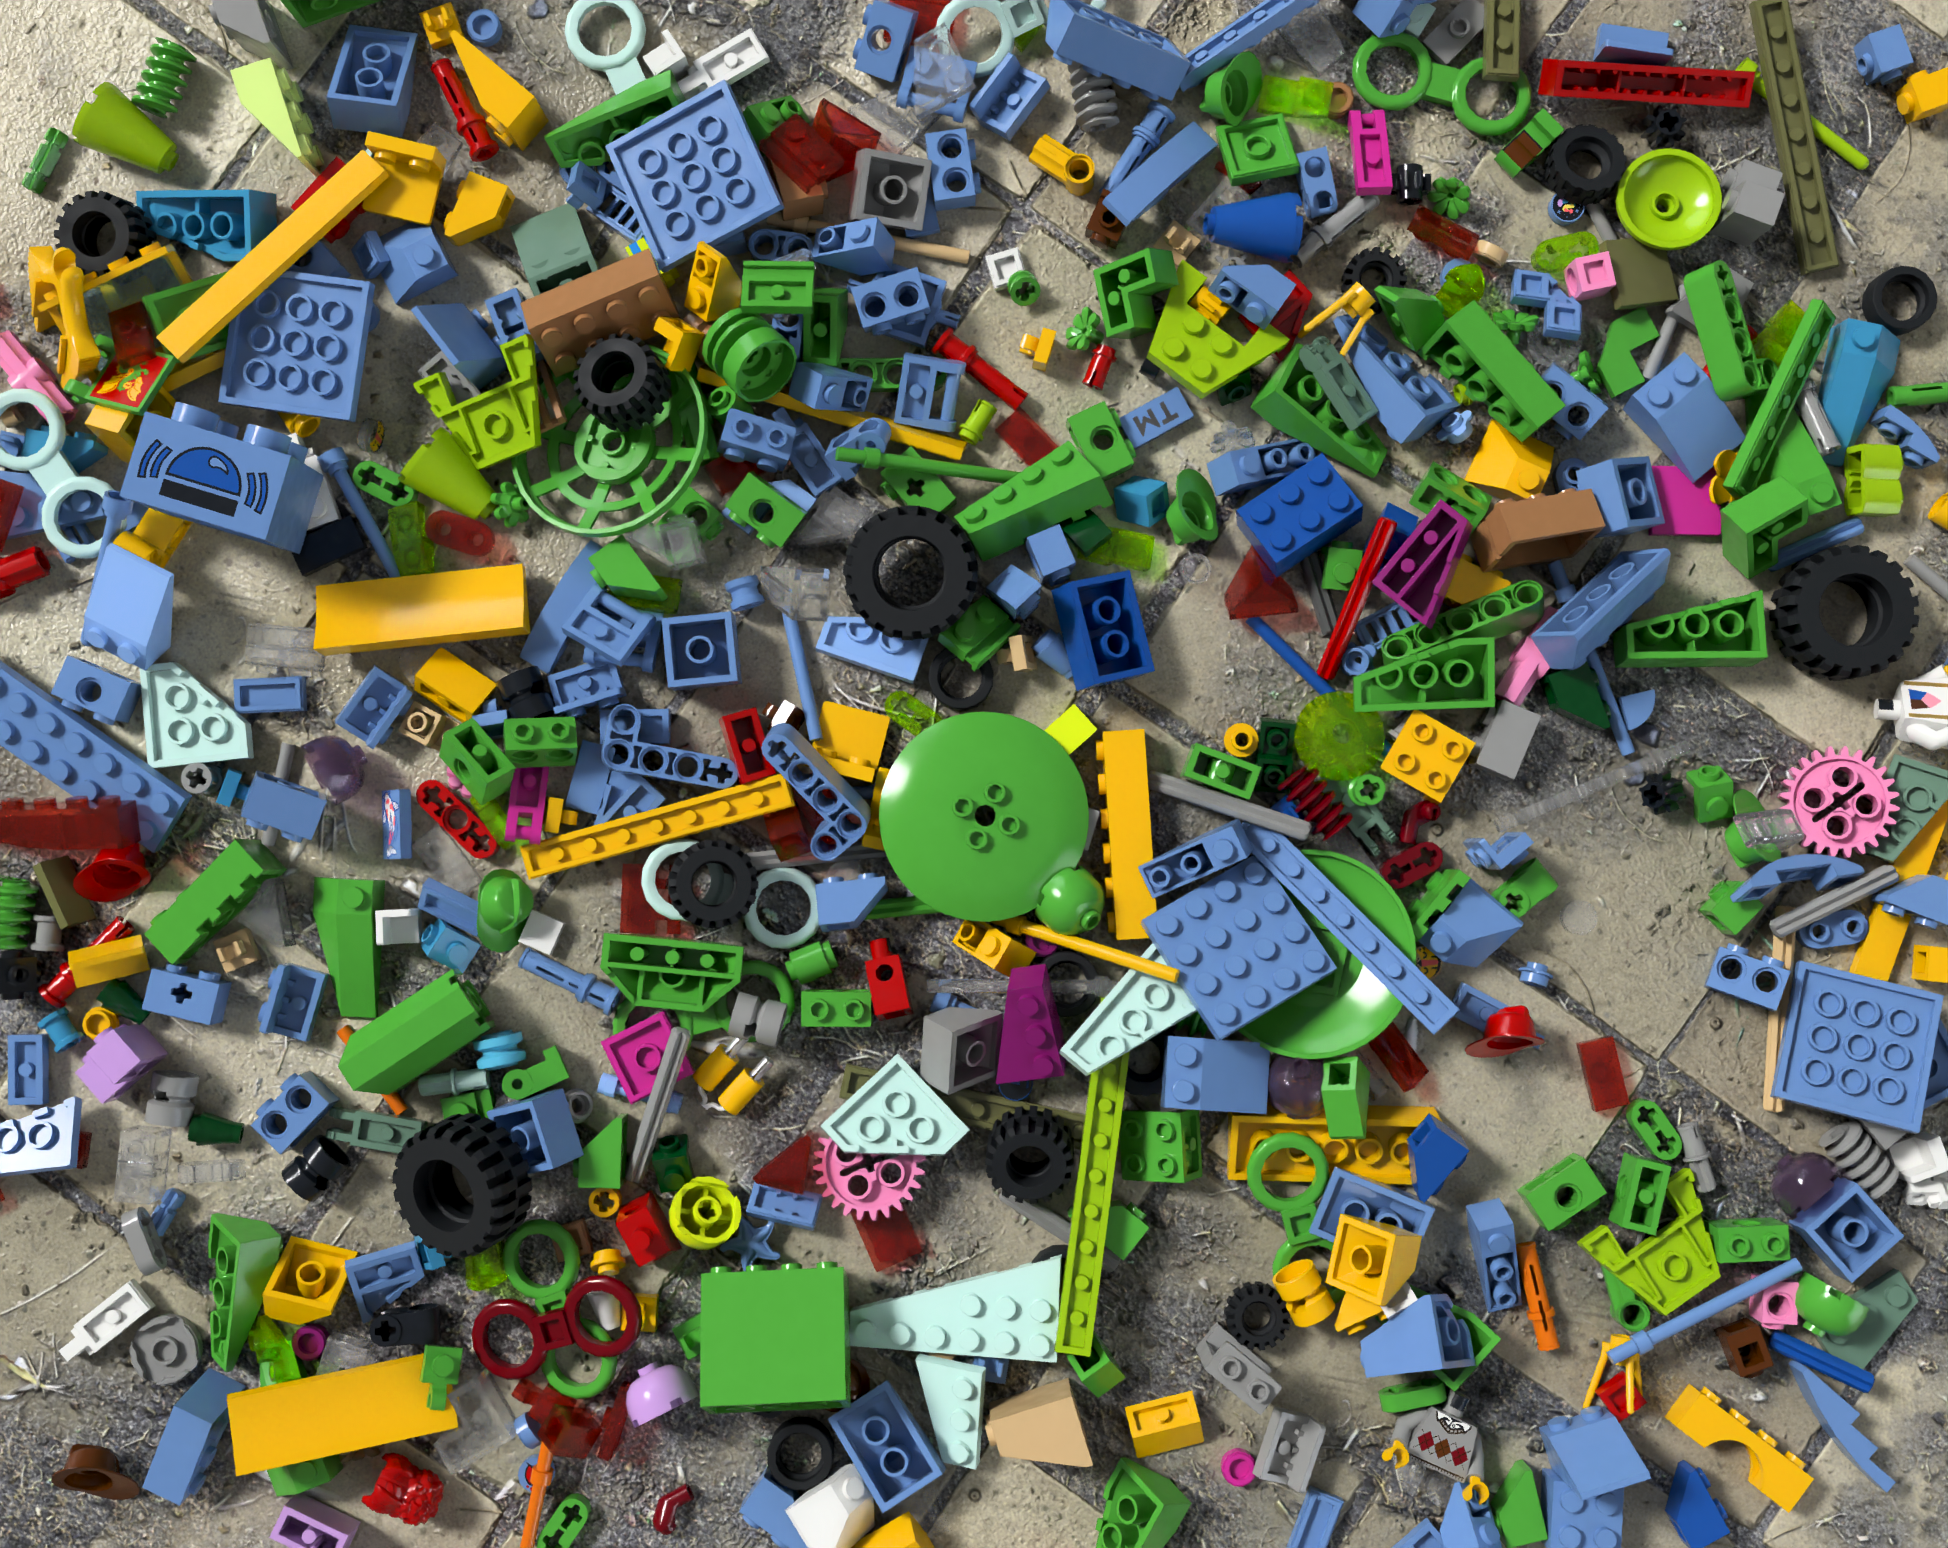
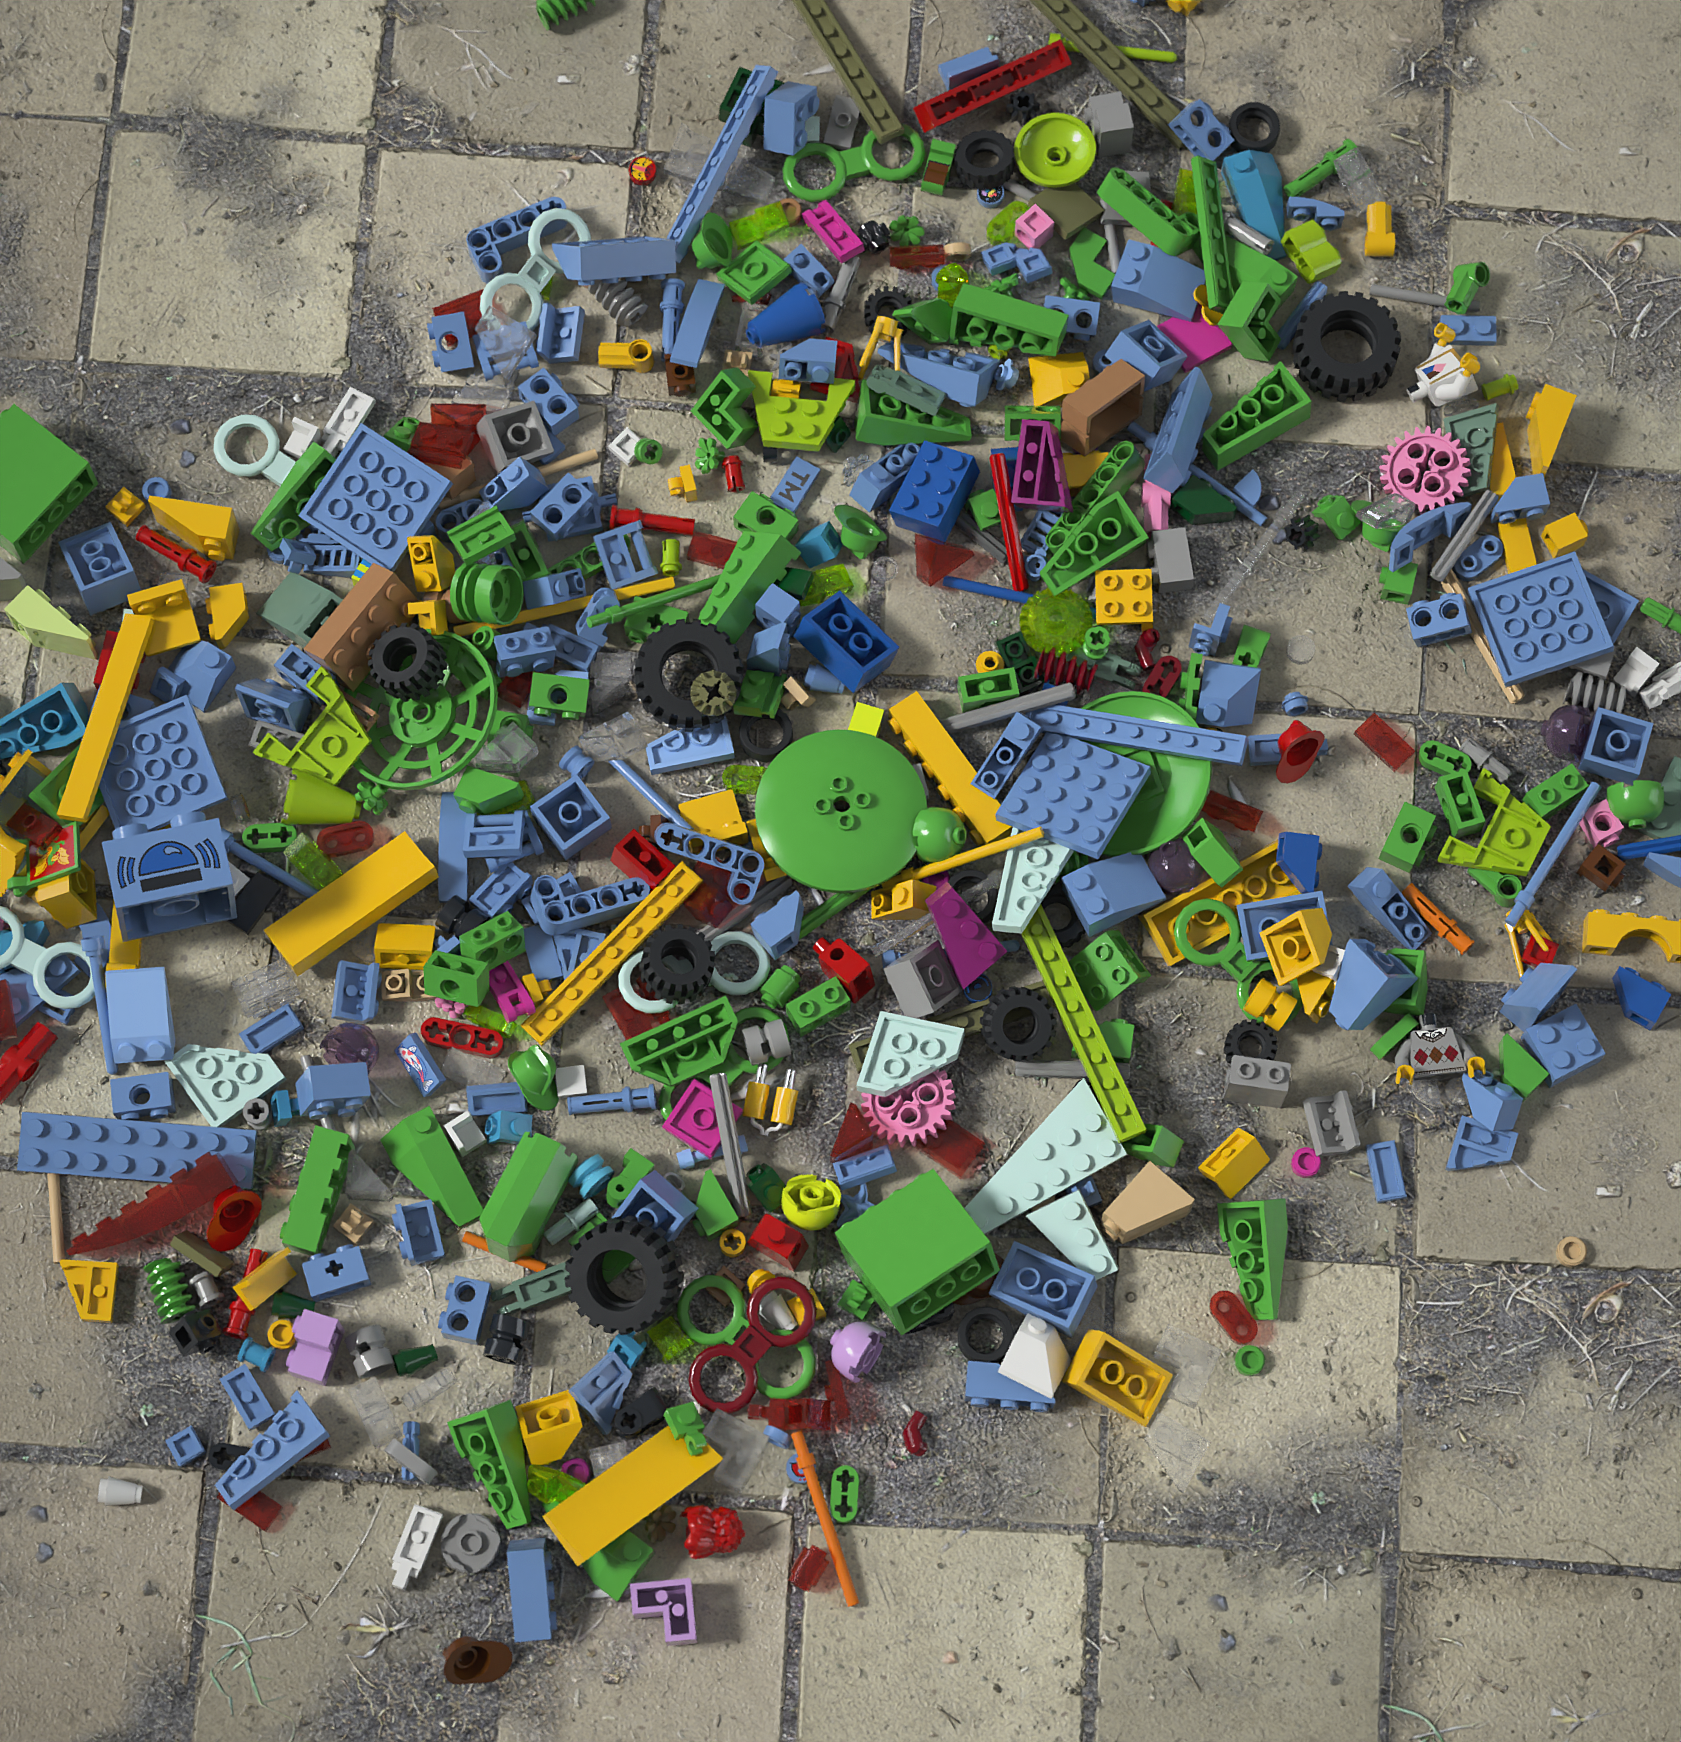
camera: 30 degrees left, 15 degrees down
none -> olive gear [690,670,736,716]
none -> medium blue brick [1168,99,1234,161]

